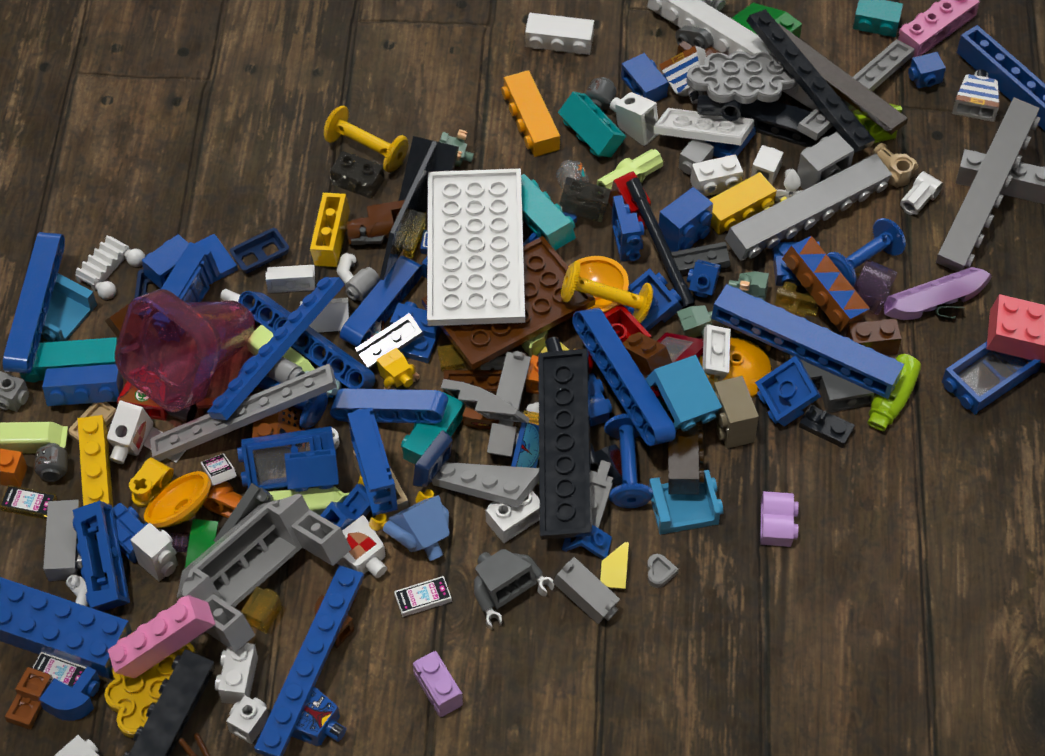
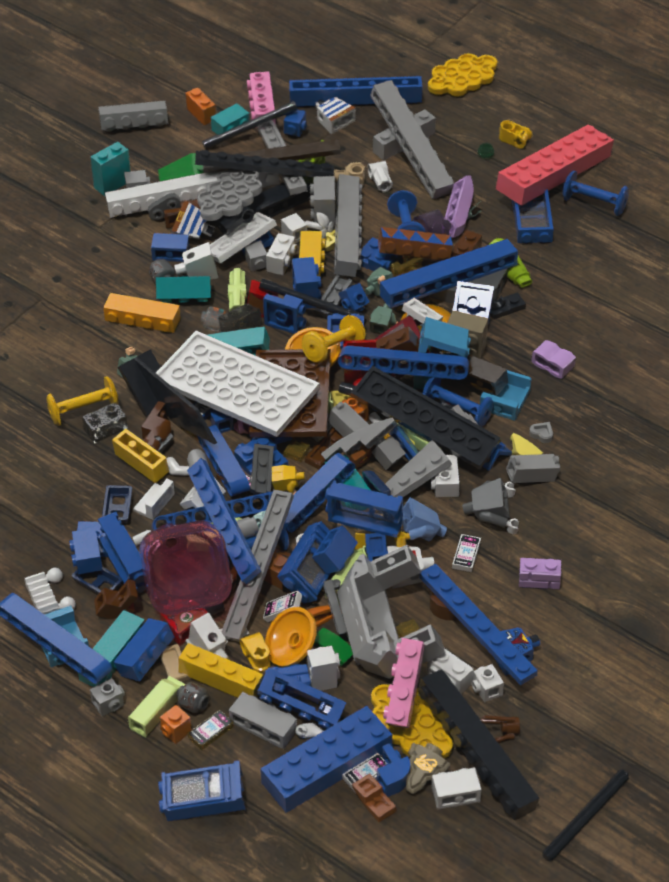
camera: 55 degrees left, 10 degrees down
white brick [525,13,594,55] -> none
none -> black piece [202,101,298,150]
none -> dark tan rock [406,743,451,795]

